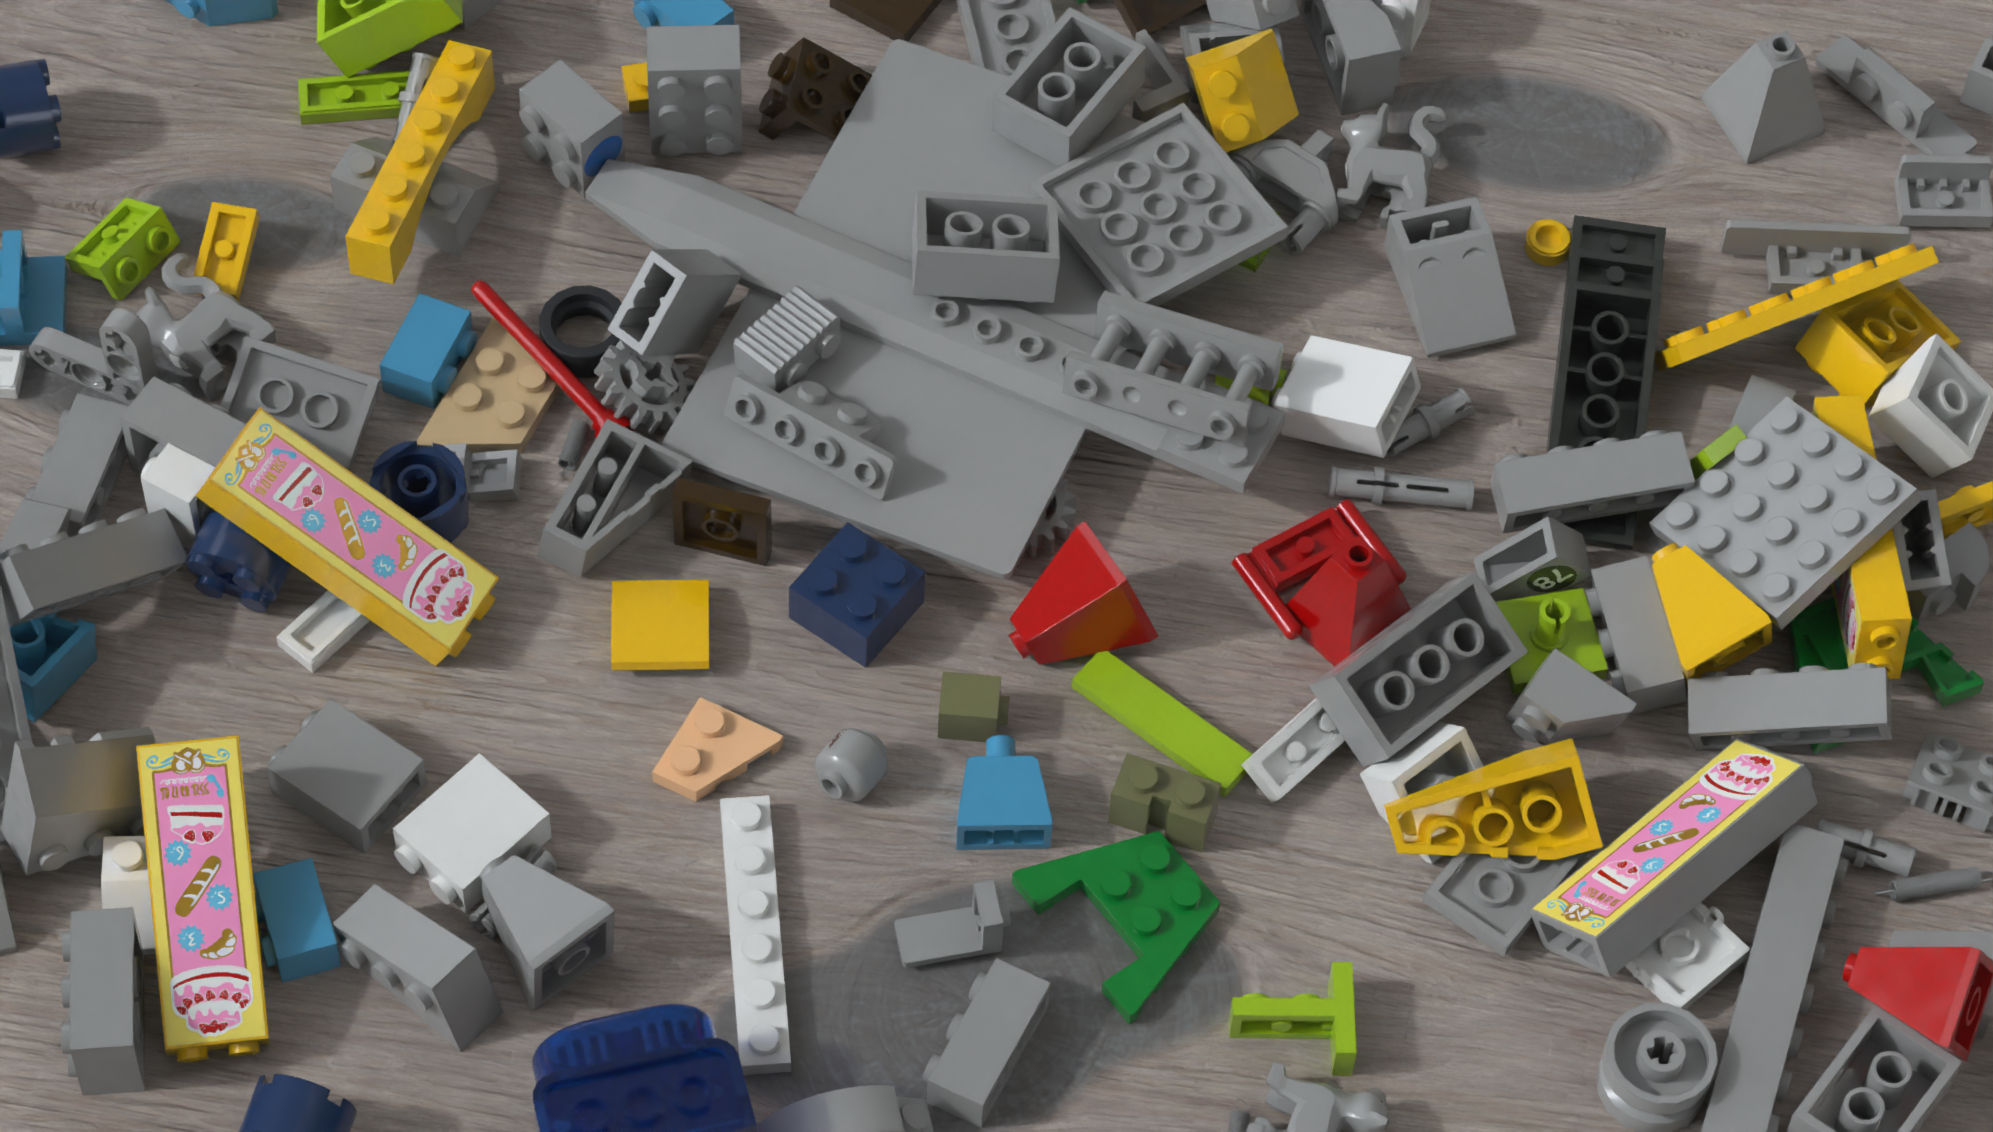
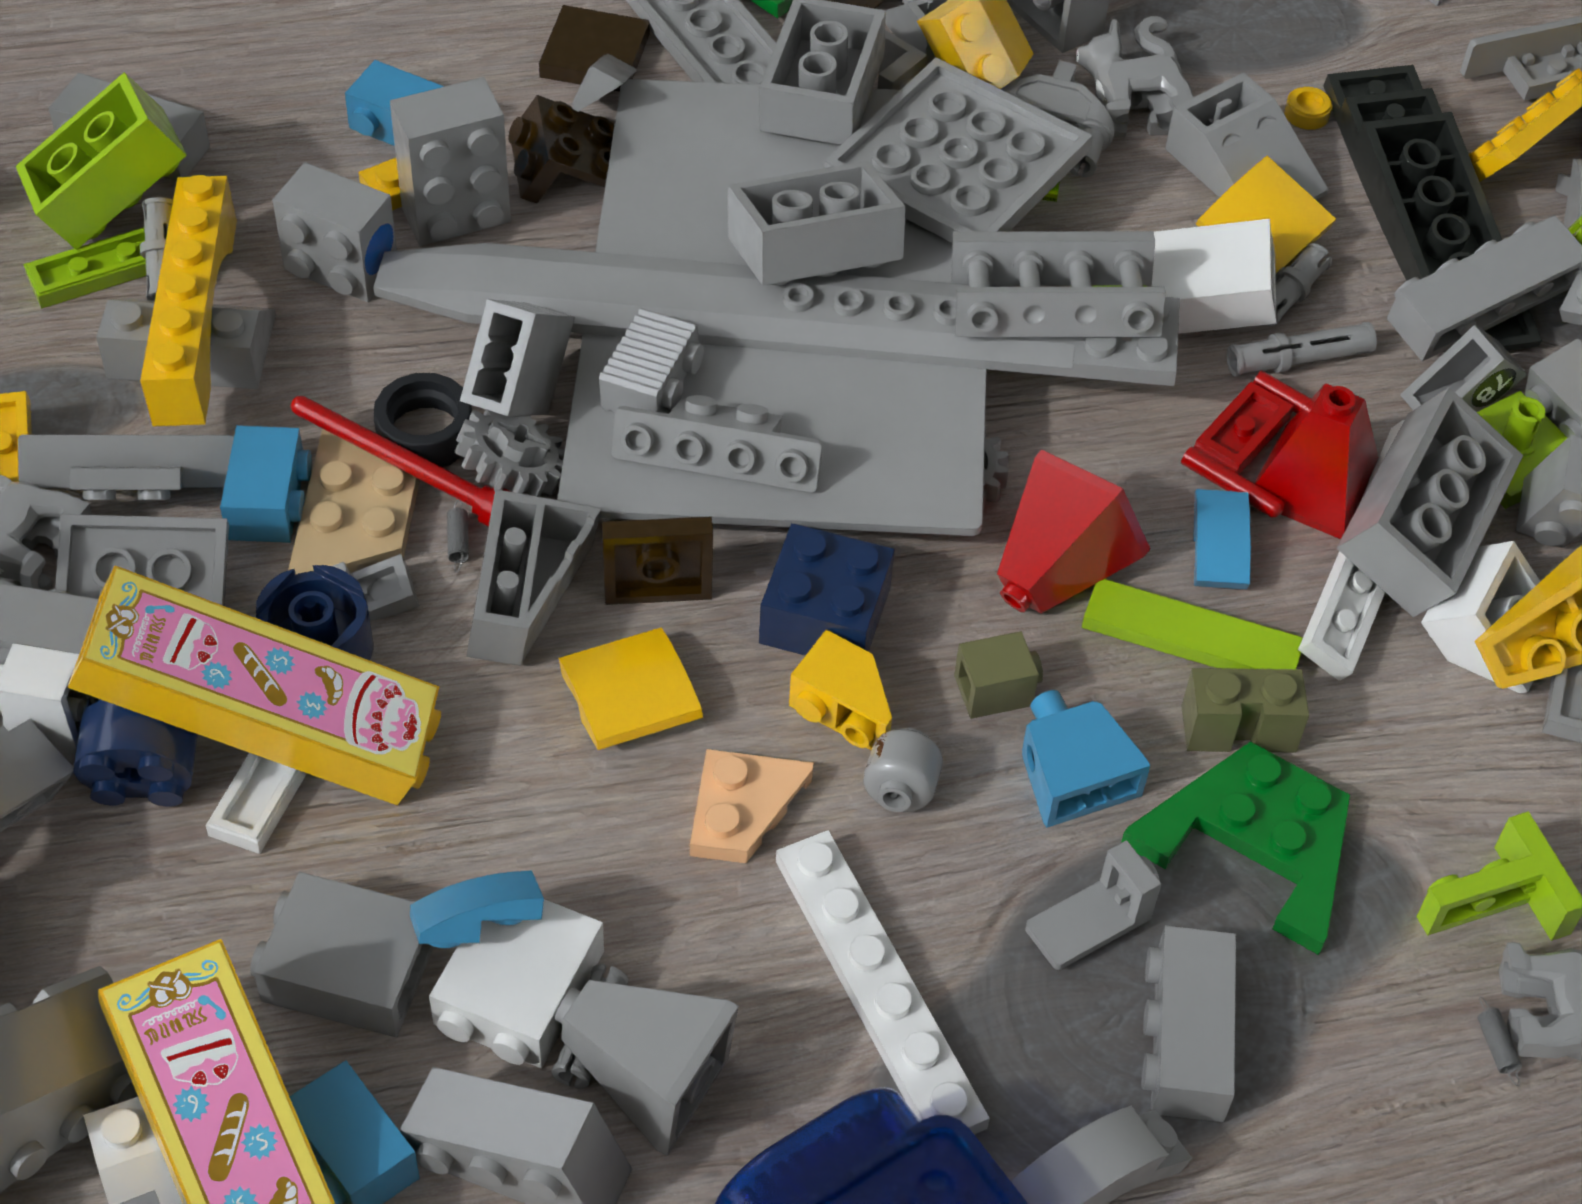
camera: 20 degrees left, 5 degrees down
none -> light grey bracket [18,434,234,500]
none -> dark azure slope [410,870,544,948]
none -> light grey slope [571,54,637,112]
none -> yellow slope [789,630,892,750]
none -> dark azure slope [1193,489,1251,590]
none -> yellow slope [1196,155,1336,273]

